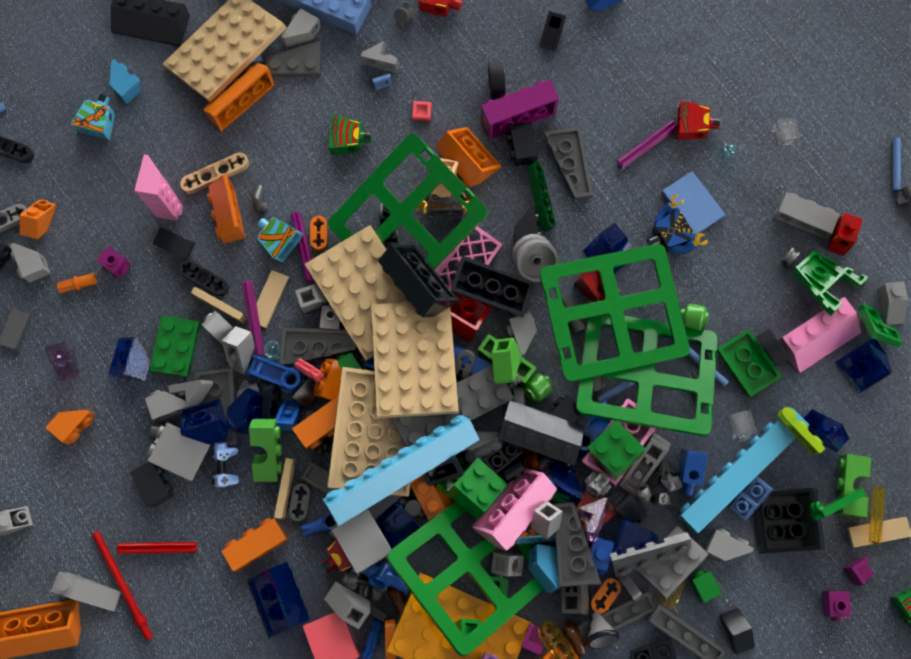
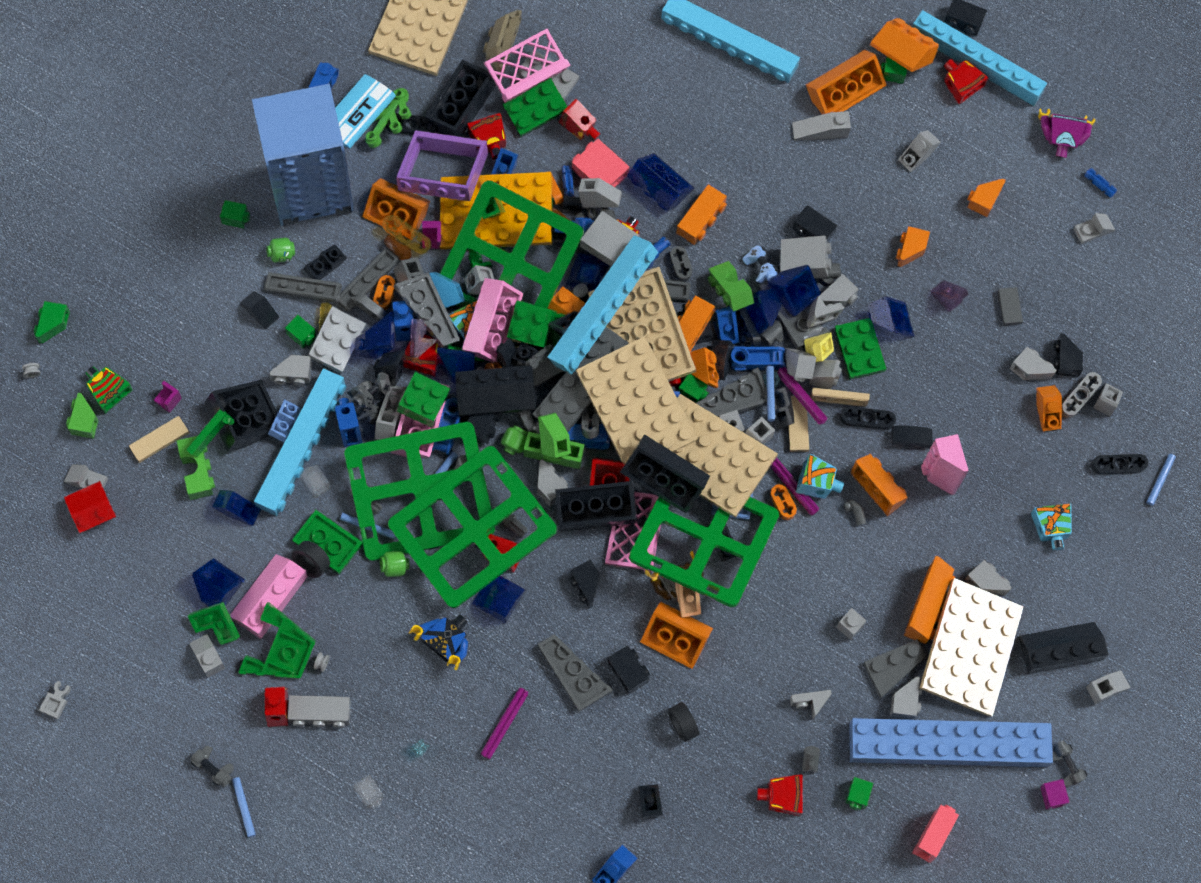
camera: 150 degrees right, 5 degrees down
orange axle [57,273,97,293] -> none
red bar [92,531,153,641] -> none
magenta brick [96,246,131,278] -> none
dark azure slope [109,59,143,104] -> none
red axle [117,542,198,554] -> none
tan beam [180,152,249,194] -> none
tan tile [274,458,296,520] -> none
coral axle [294,359,324,382] -> none
torso [328,115,372,155] -> none
medium blue slope [371,73,392,90] -> none
coral tile [412,101,432,122] -> none
magenta brick [481,80,559,140] -> none
light grey wheel [512,234,559,282] -> none
dark green beam [526,161,556,232] -> none
light grey brick [531,501,563,539] -> none
light grey gear [585,471,611,497] -> none
light grey hat [586,612,619,649] -> none
dark grey wing [609,532,691,577] -> none
medium blue tile [661,171,726,235] -> none
red torso [676,100,720,140] -> none
lime hinge [778,407,826,456] -> none
magenta brick [822,591,851,621] -> none
clear yellow axle [869,486,886,544] -> none
none -> medium blue bar [766,366,775,422]
none -> black slope [774,387,795,429]
none -> light yellow slope [804,333,834,362]
none -> light grey brick [836,608,866,640]
none -> light grey slope [965,560,1012,595]

